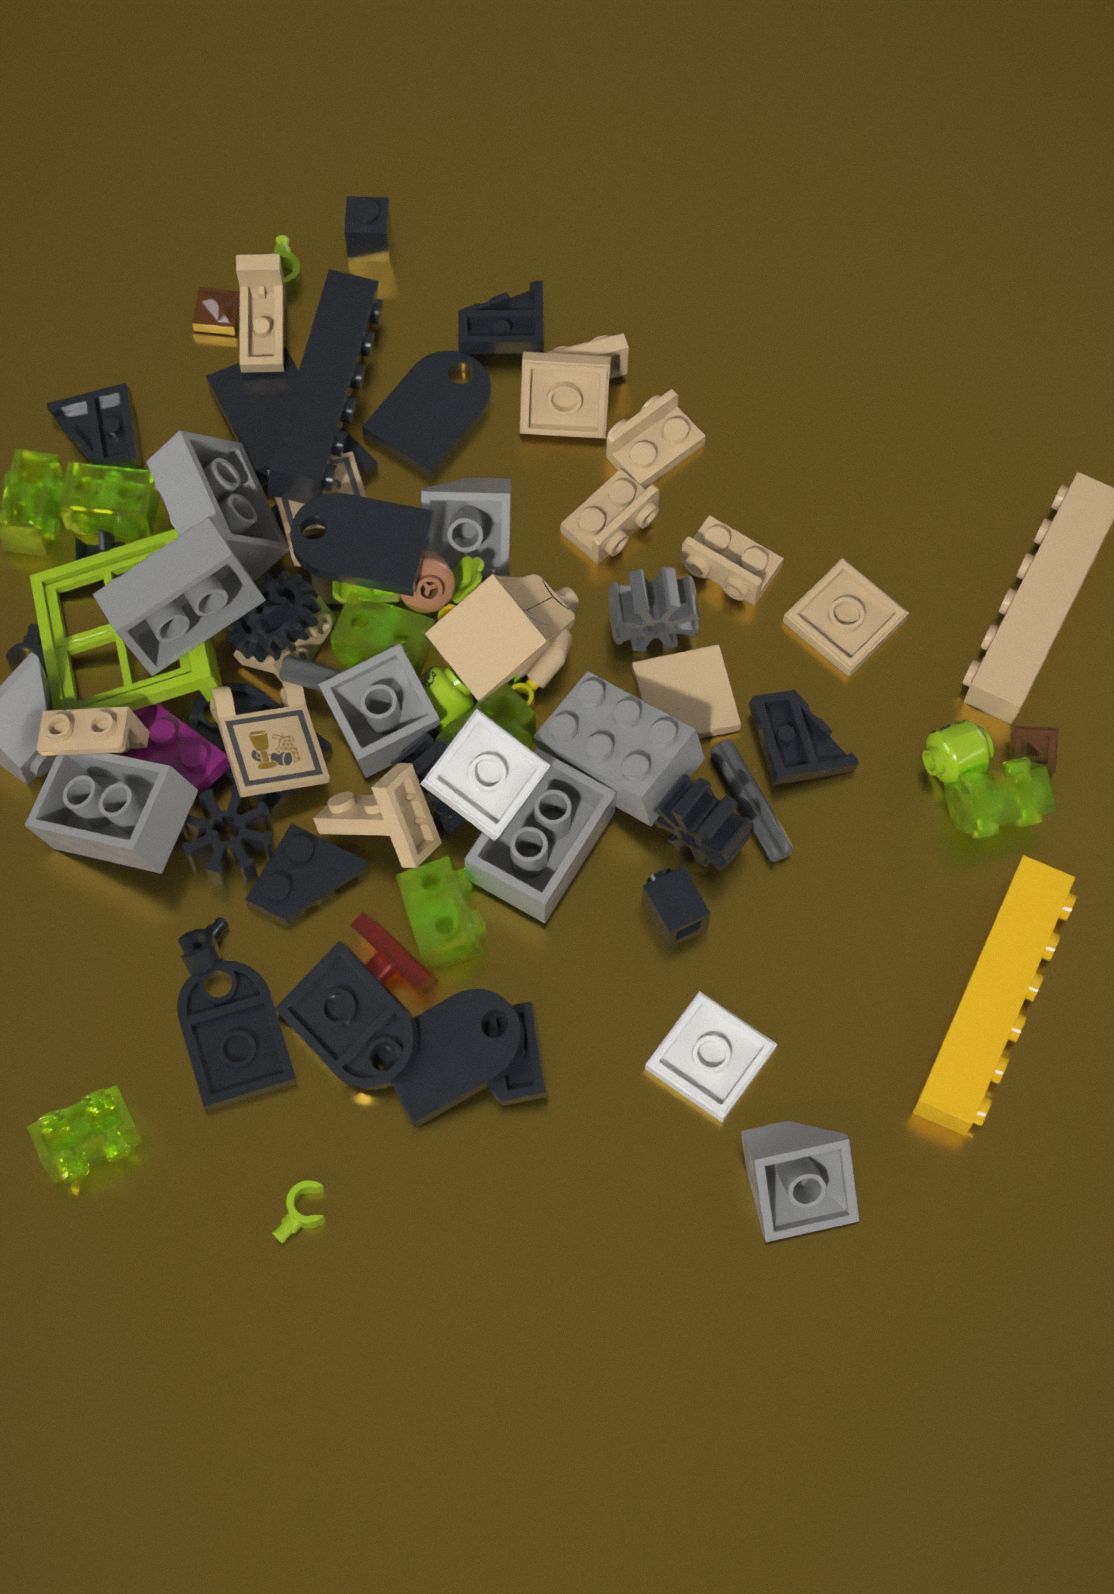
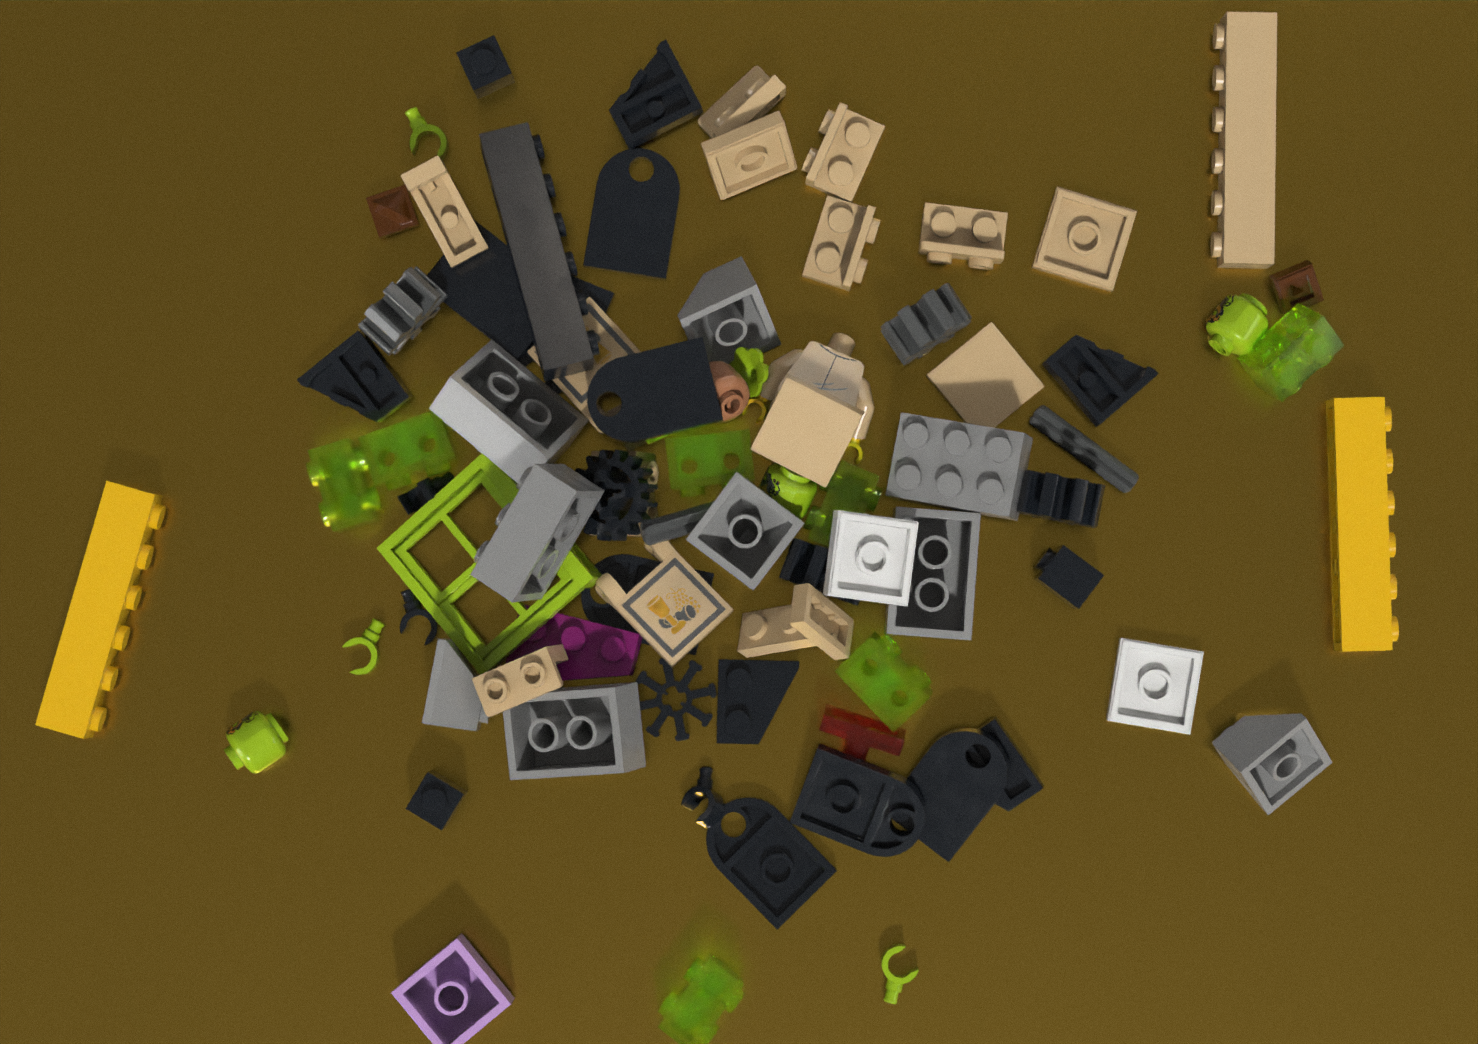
camera: 25 degrees left, 20 degrees up
none -> dark grey gear [358,266,447,356]

